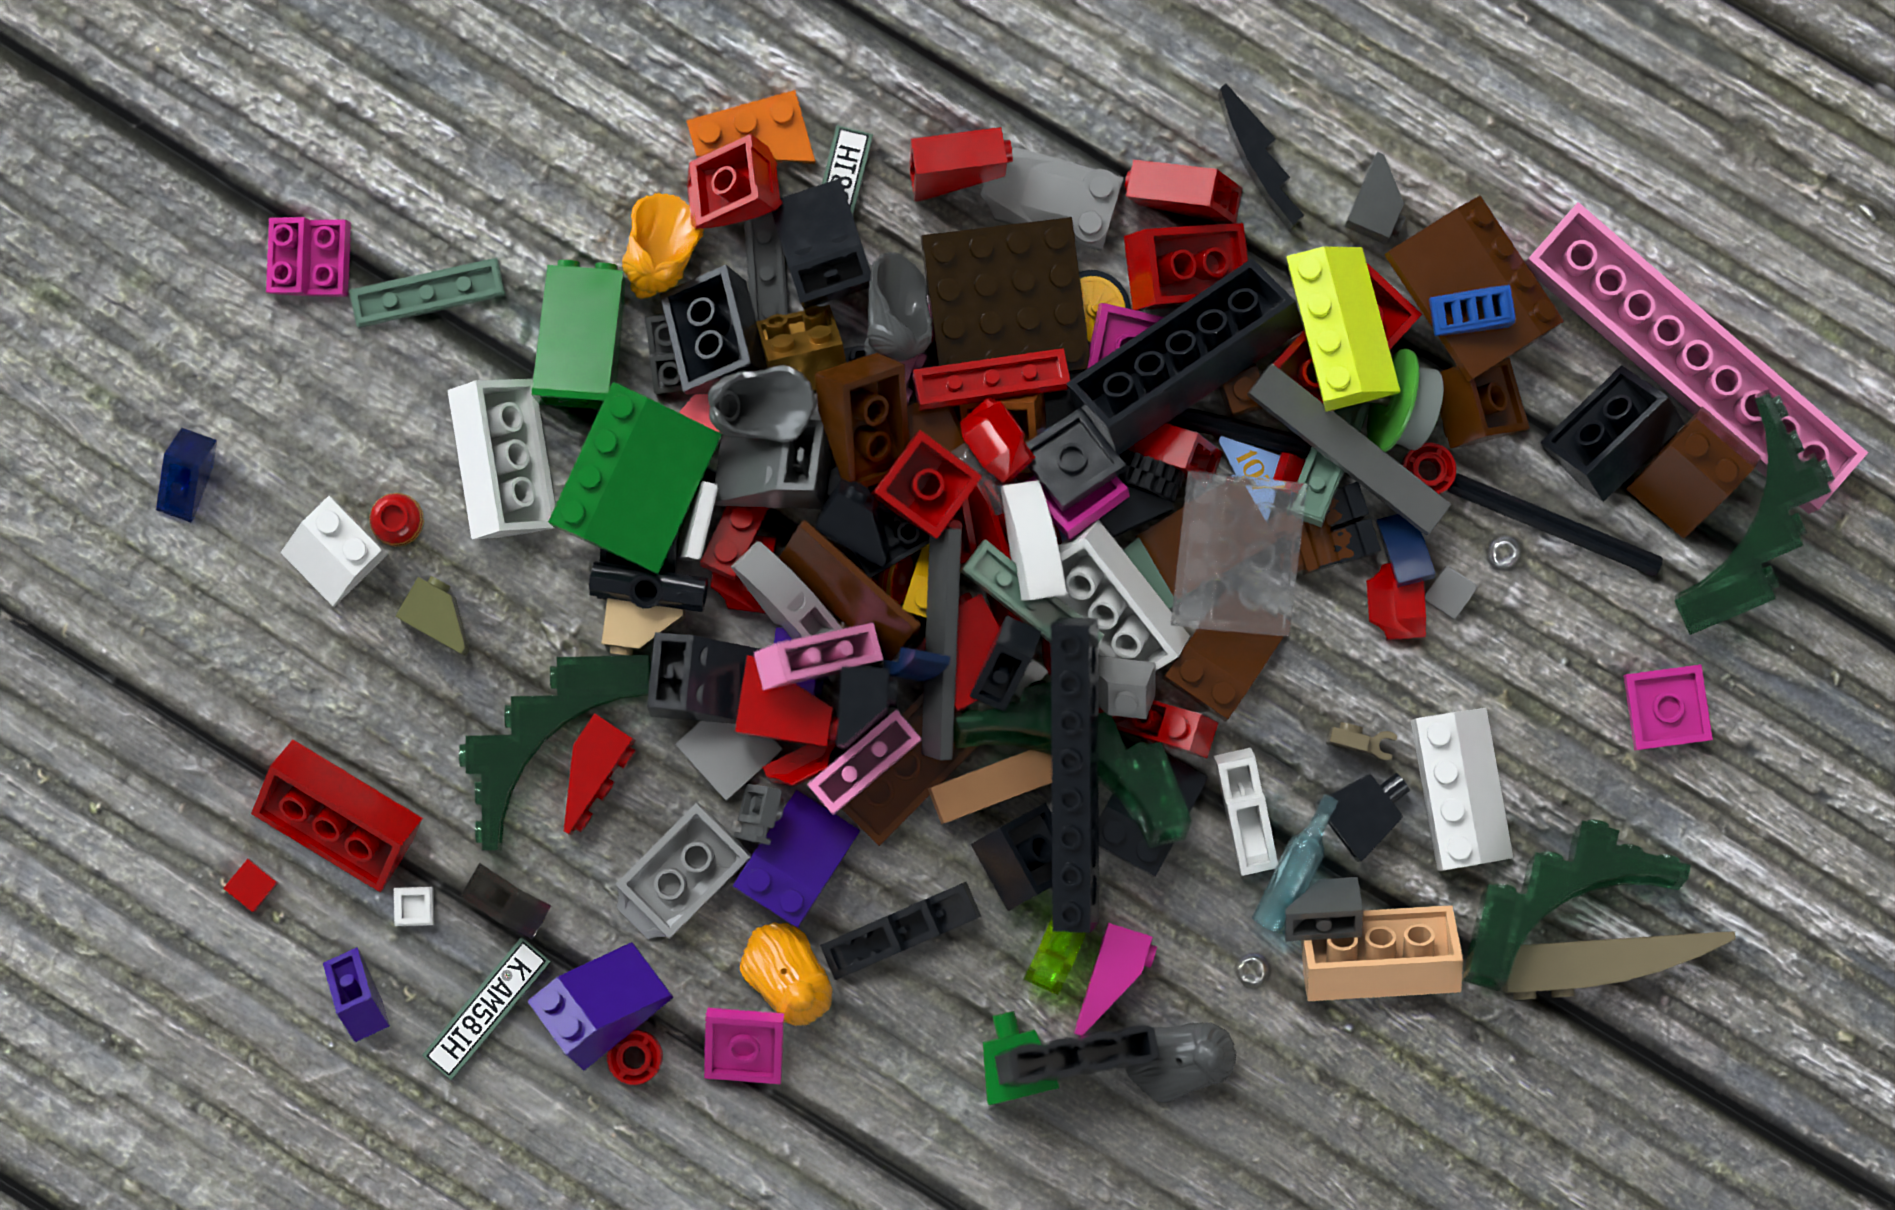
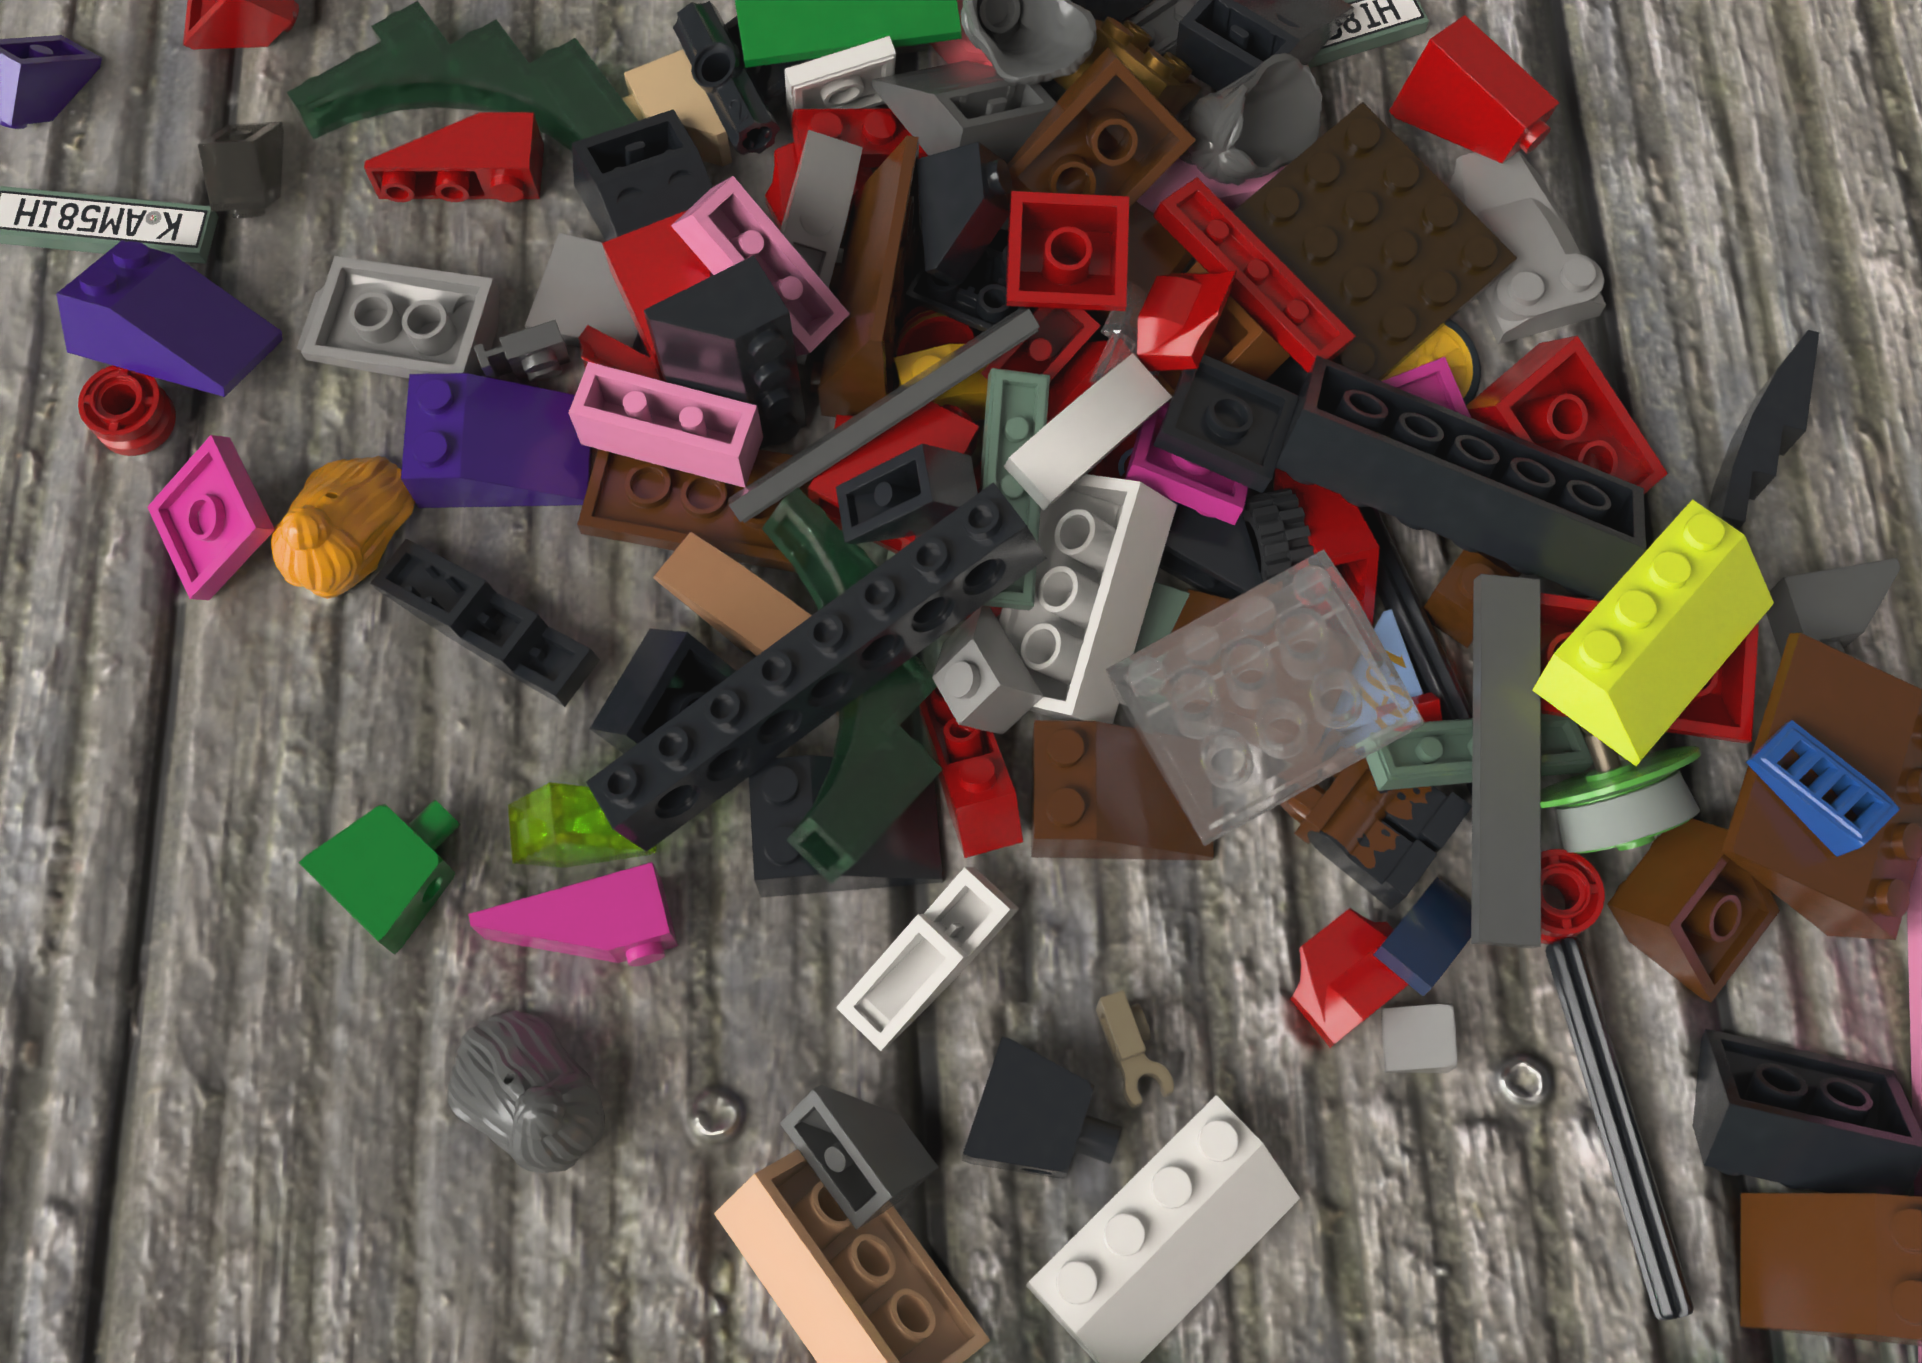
camera: 55 degrees right, 15 degrees down
white tile [394,887,435,926] -> none
dark blue slope [883,647,951,681] -> none
black brick [995,1025,1159,1087] -> none
slope [1125,159,1243,224] -> none
clear light blue piece [1252,794,1338,934] -> none

